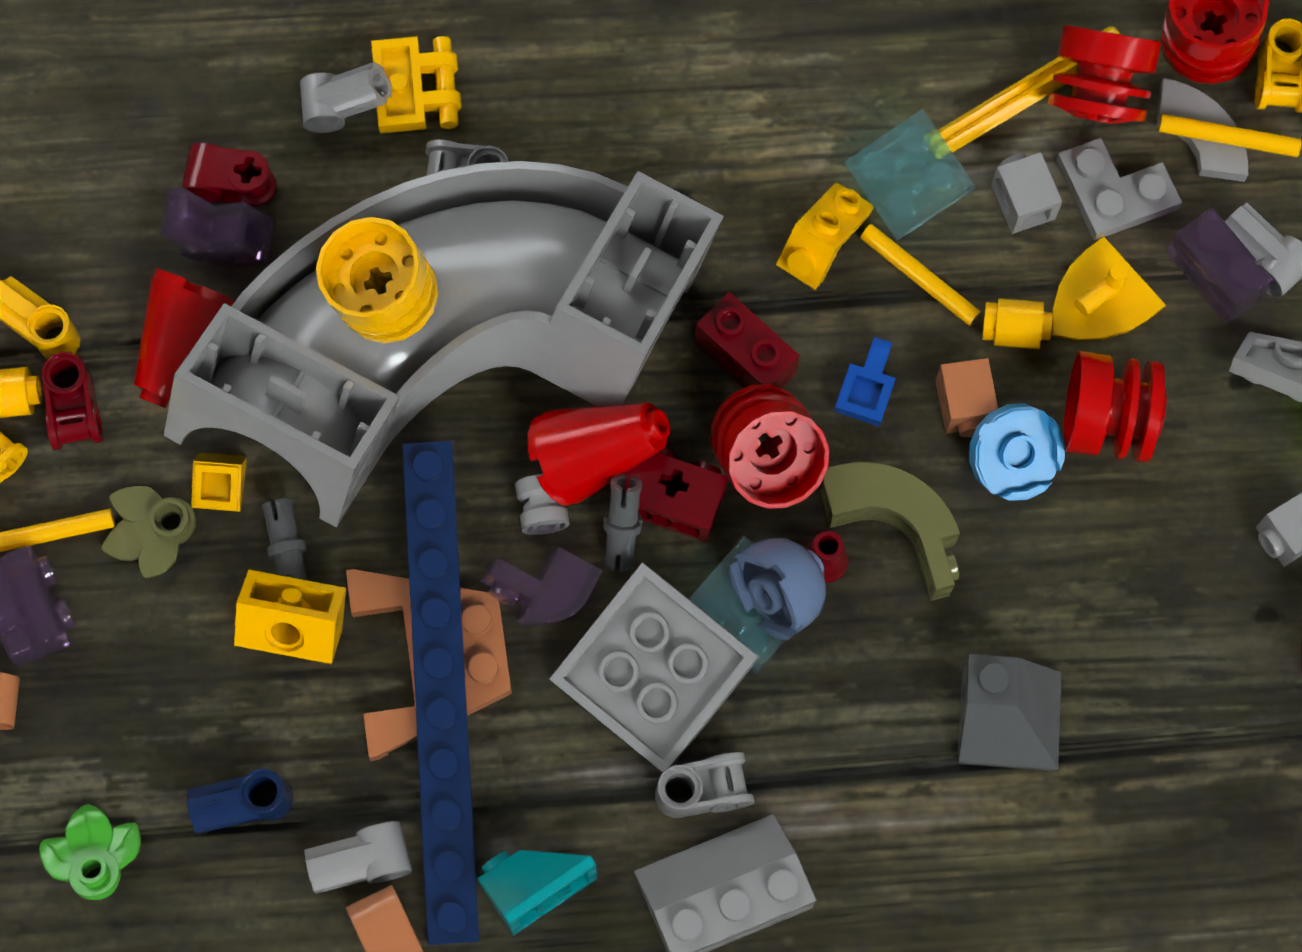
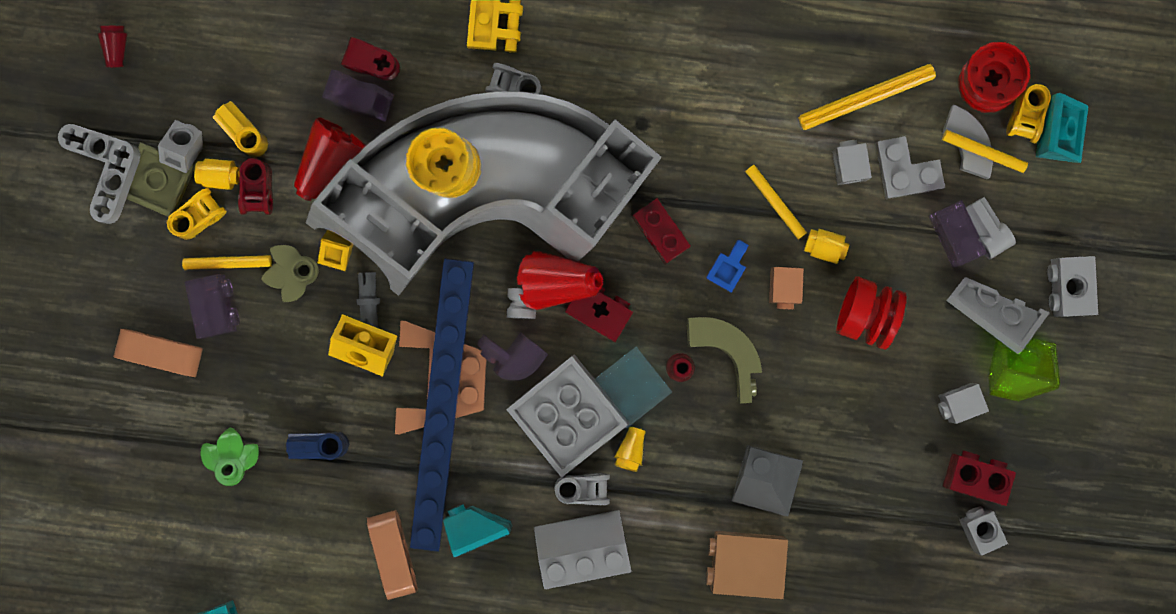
camera: 15 degrees right, 15 degrees up
light grey piece [300,62,392,133] -> none
light grey piece [304,821,412,894] -> none
dark grey pin [603,474,643,572] -> none
red wheel [710,384,829,509] -> none
sand blue cylinder [729,538,826,640] -> none
yellow bracket [776,183,874,290] -> none
clear light blue plate [845,109,976,241] -> none
tile [969,403,1065,501] -> none
red wheel [1048,25,1162,124] -> none
yellow shield [1052,236,1166,341] -> none
none -> yellow cone [614,427,646,472]
none -> medium nougat brick [706,531,788,599]

